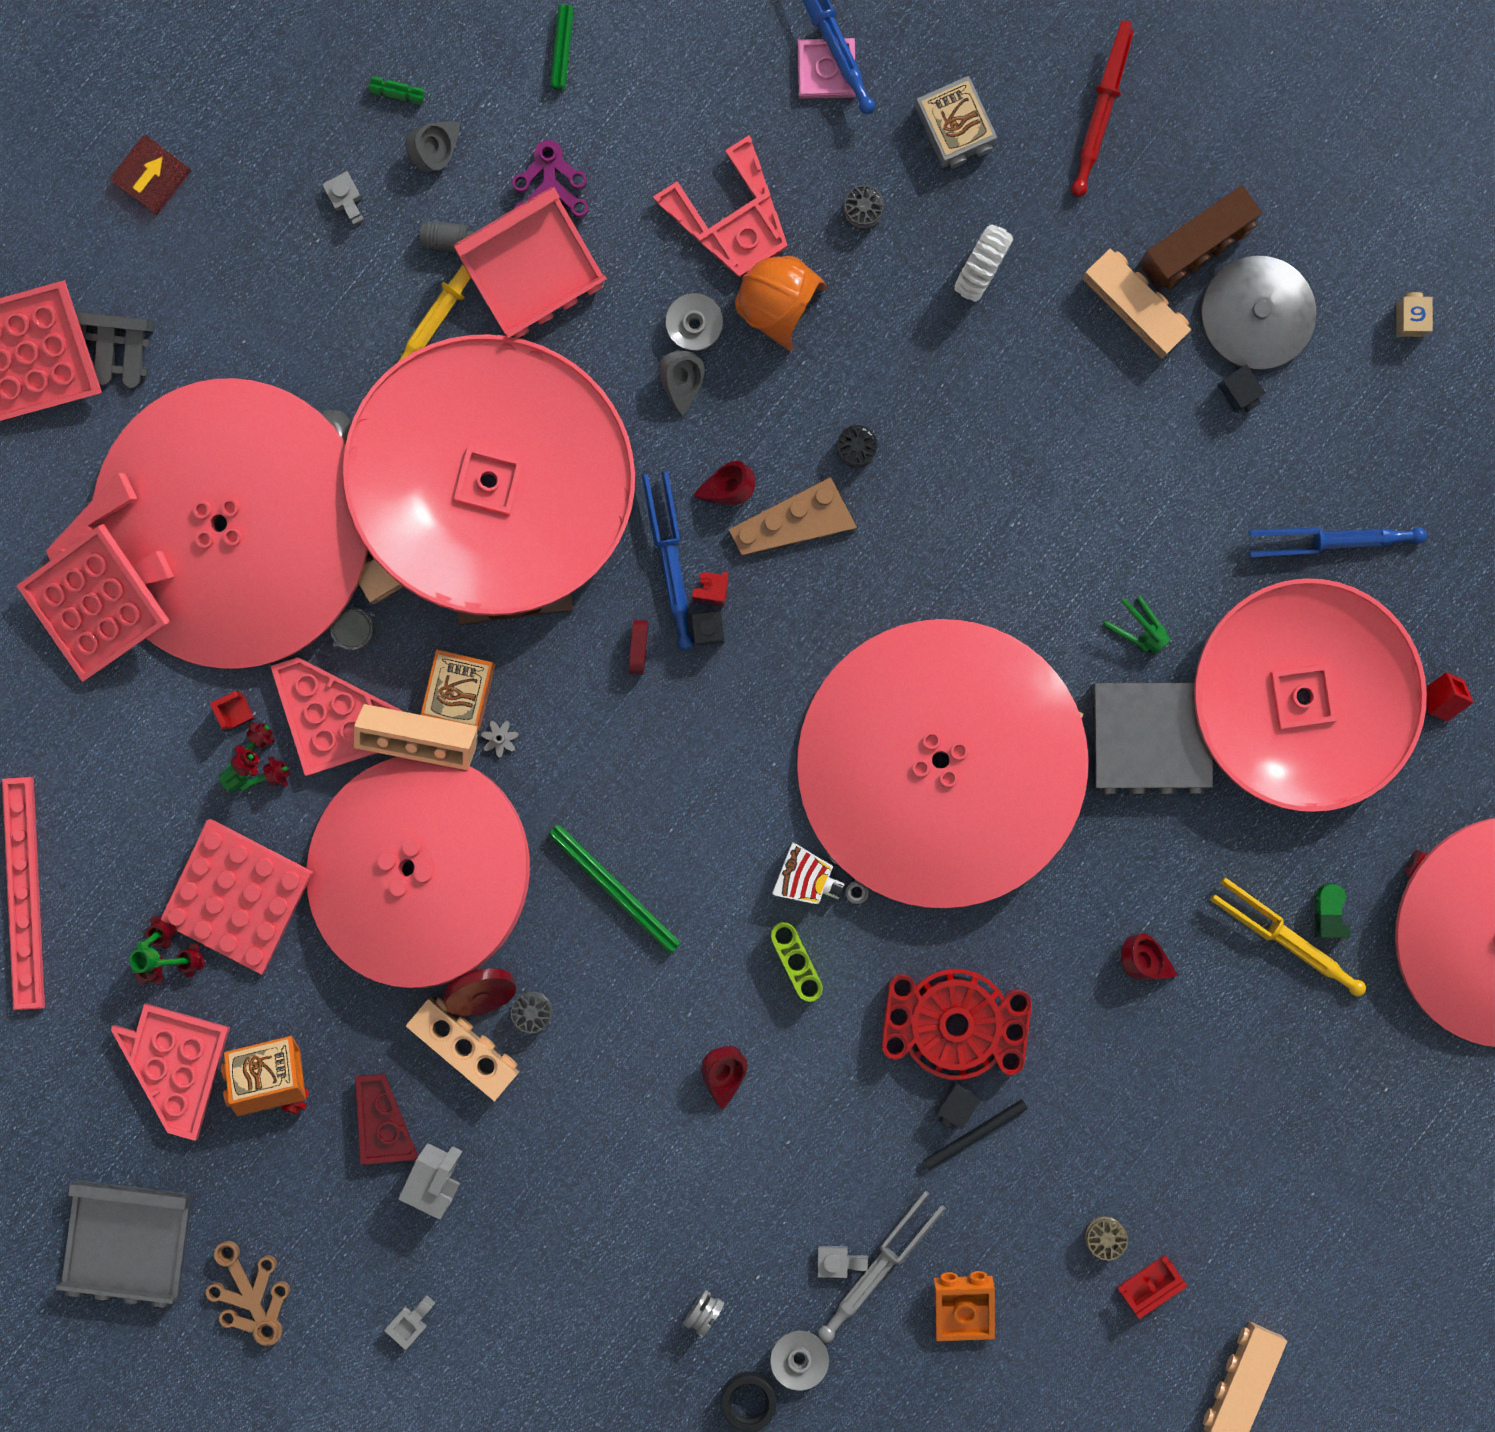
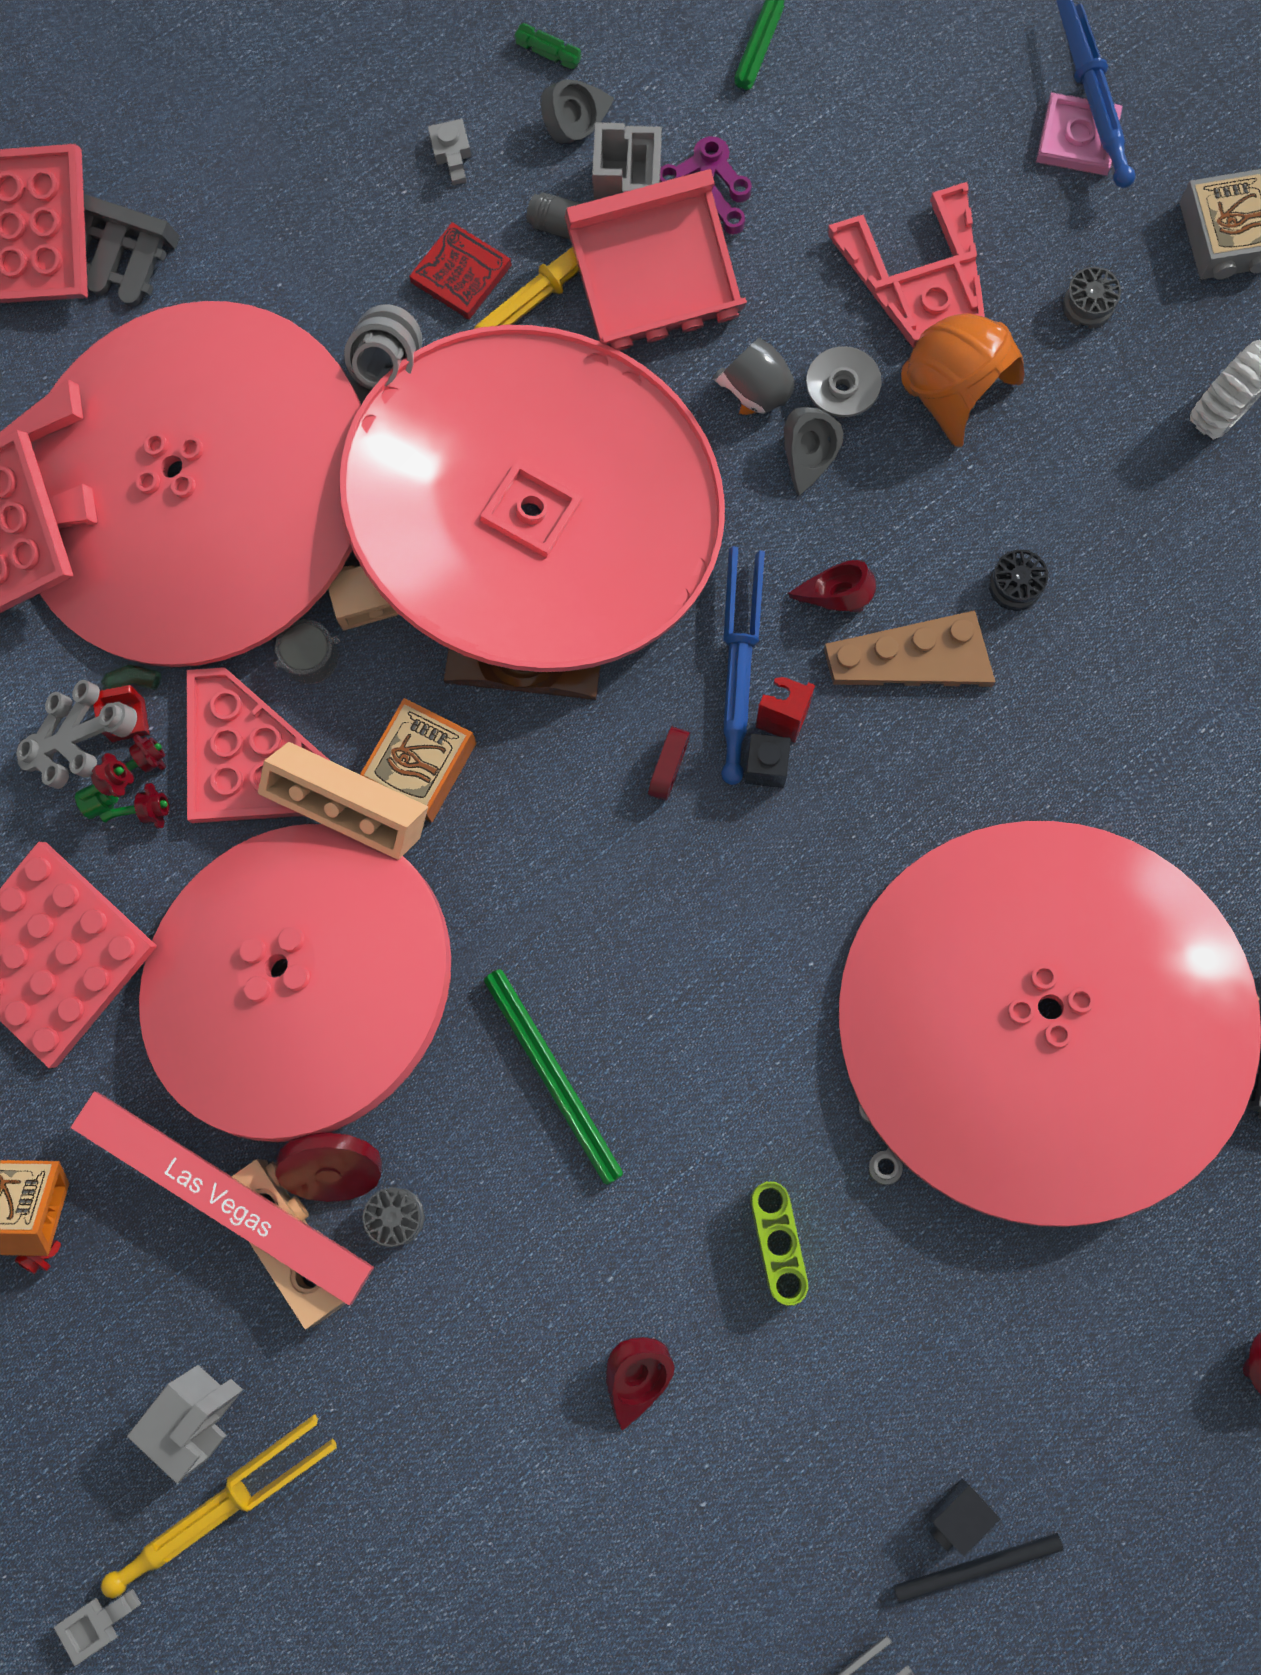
camera: 20 degrees right, 10 degrees down
clear red tile [110,134,192,215] -> none
dark red wing [355,1073,418,1165] -> none
light grey plant [481,721,519,758] -> none
torso [772,843,845,904] -> none
red piece [881,968,1032,1080] -> none
none -> light grey plant [16,680,137,789]
none -> coral tile [70,1092,374,1305]
none -> clear green arm [101,664,161,690]
none -> yellow piece [101,1414,337,1599]
none -> light grey piece [344,304,422,390]
none -> red tile [409,222,512,320]
none -> light grey plate [592,123,662,200]
none -> dark grey piece [712,337,795,415]

